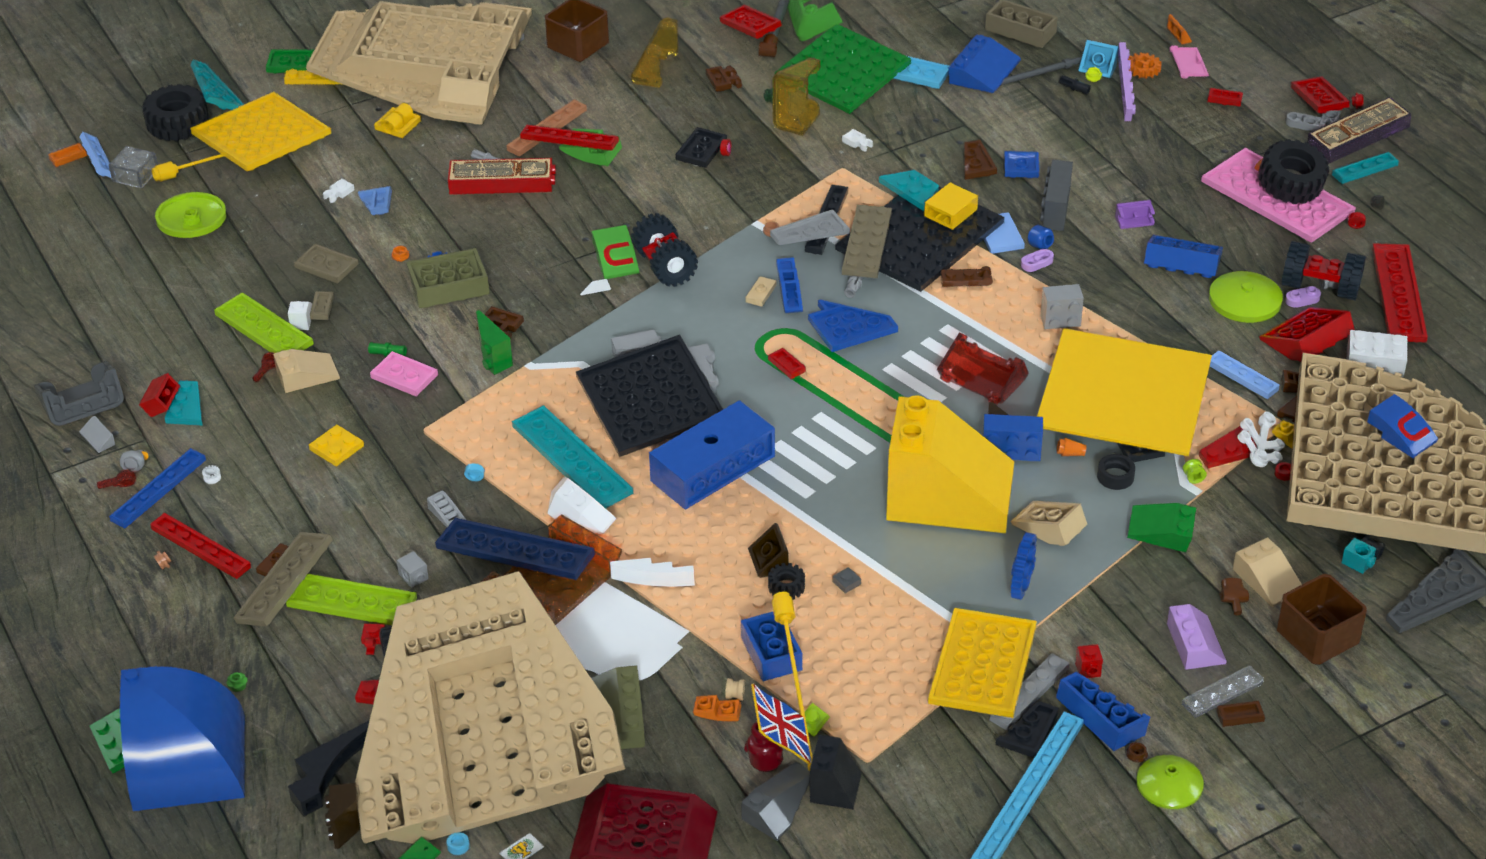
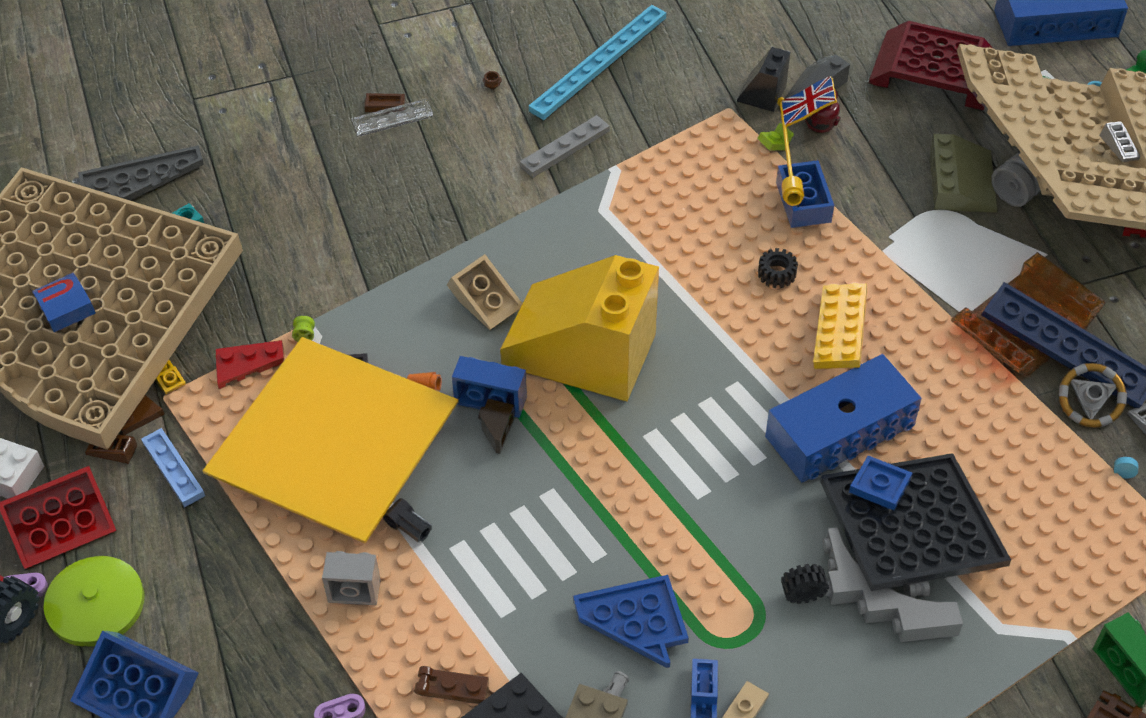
camera: 170 degrees left, 10 degrees up
teal plate [512,405,633,509] -> none
white wedge [548,477,616,535] -> none
white slope [610,558,695,587] -> none
orange slope [693,695,742,721] -> none
tan wheel [726,678,745,701] -> none
dark brown slope [748,523,789,578] -> none
red plate [768,348,806,379] -> none
dark grey plate [832,567,861,593] -> none
yellow plate [928,608,1037,718] -> none
clear red windscreen [937,332,1029,405] -> none
black wing [995,701,1059,758] -> none
blue gear [1011,532,1037,600] -> none
blue wedge [1056,672,1150,751] -> none
red brick [1075,644,1103,678] -> none
black tyre [1097,454,1135,490] -> none
green slope [1127,503,1196,553] -> none
lime dish [1137,755,1204,809] -> none
lavender slope [1167,604,1226,670] -> none
reddish brown piece [1220,578,1249,615] -> none
tan slope [1233,537,1302,607] -> none
white plant [1237,412,1285,467] -> none
red tile [1274,462,1291,481] -> none
reddish brown plate [1277,574,1367,665] -> none
none -> black piece [383,498,432,542]
none -> black tyre [781,564,829,604]
none -> yellow plate [813,283,867,369]
none -> blue plate [849,455,912,510]
none -> light grey piece [1059,363,1127,428]
none -> light grey slope [1099,121,1140,162]

